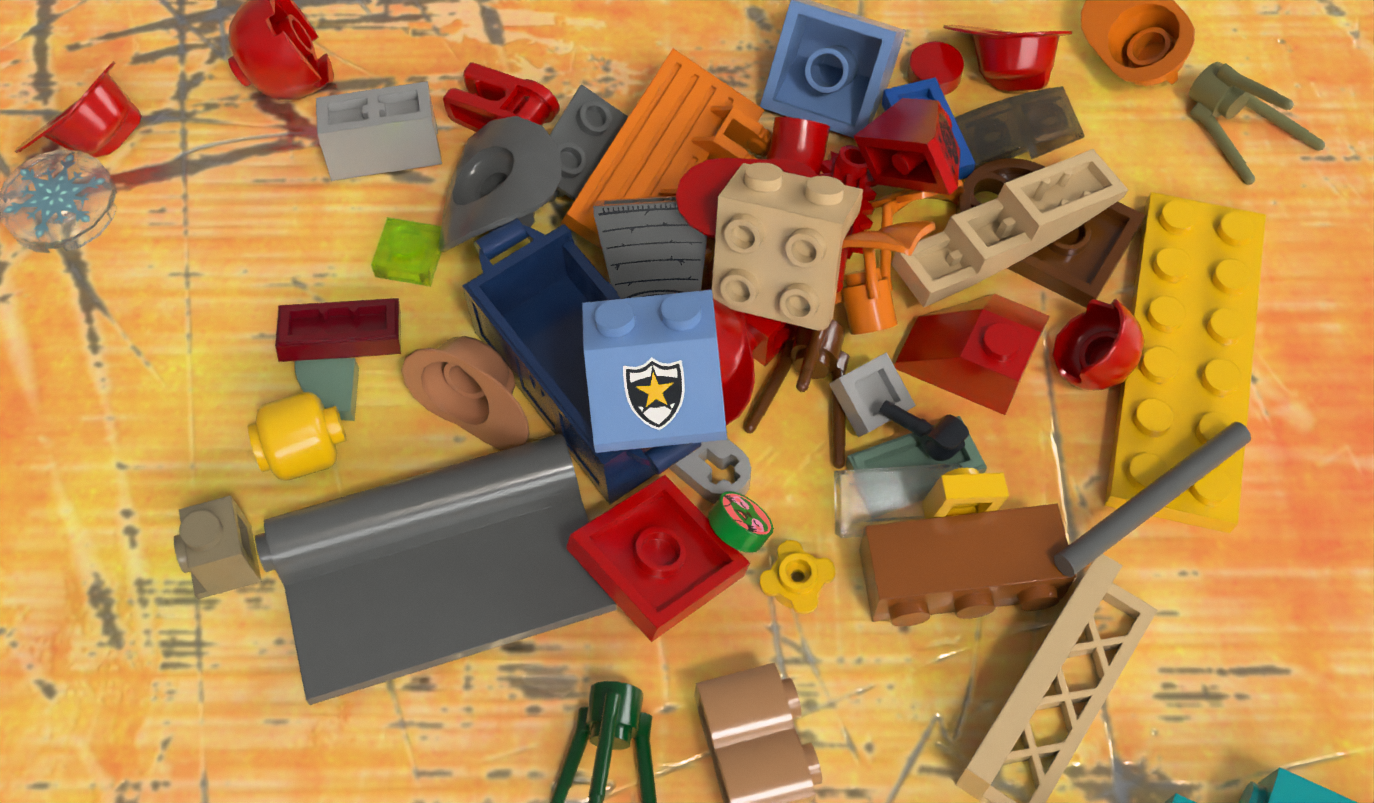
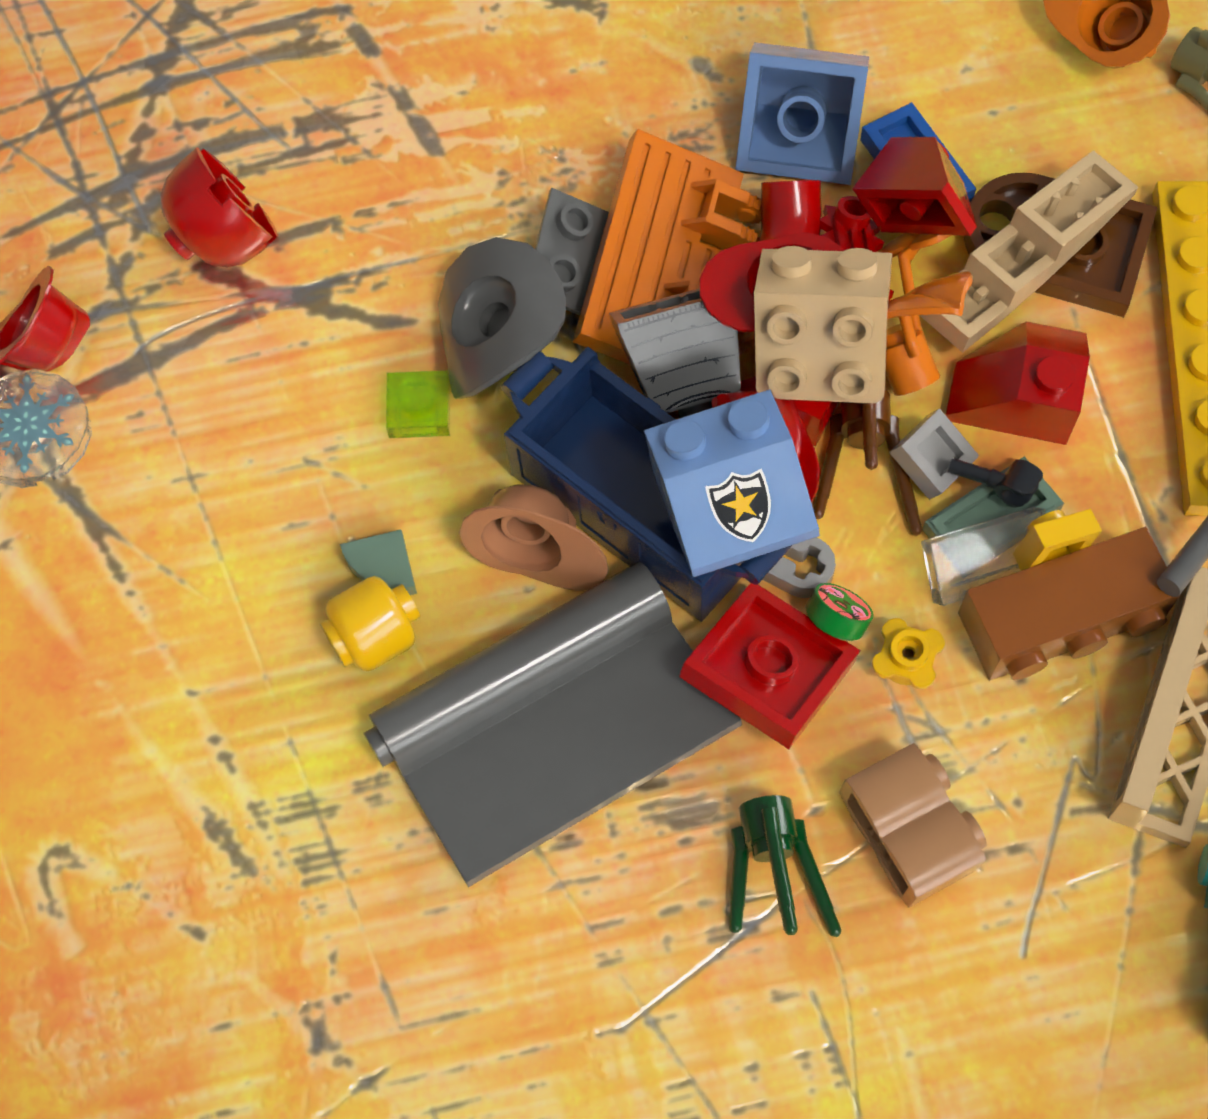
camera: 10 degrees left, 5 degrees up
dark tan brick [174,495,262,599] -> none
dark red plate [275,298,401,362] -> none
light grey hinge [316,81,442,181] -> none
red piece [443,62,560,132] -> none
red tile [907,41,964,95] -> none
red piece [943,25,1072,91] -> none
clear smoke slope [955,86,1084,170] -> none
red hair [1052,299,1145,391] -> none

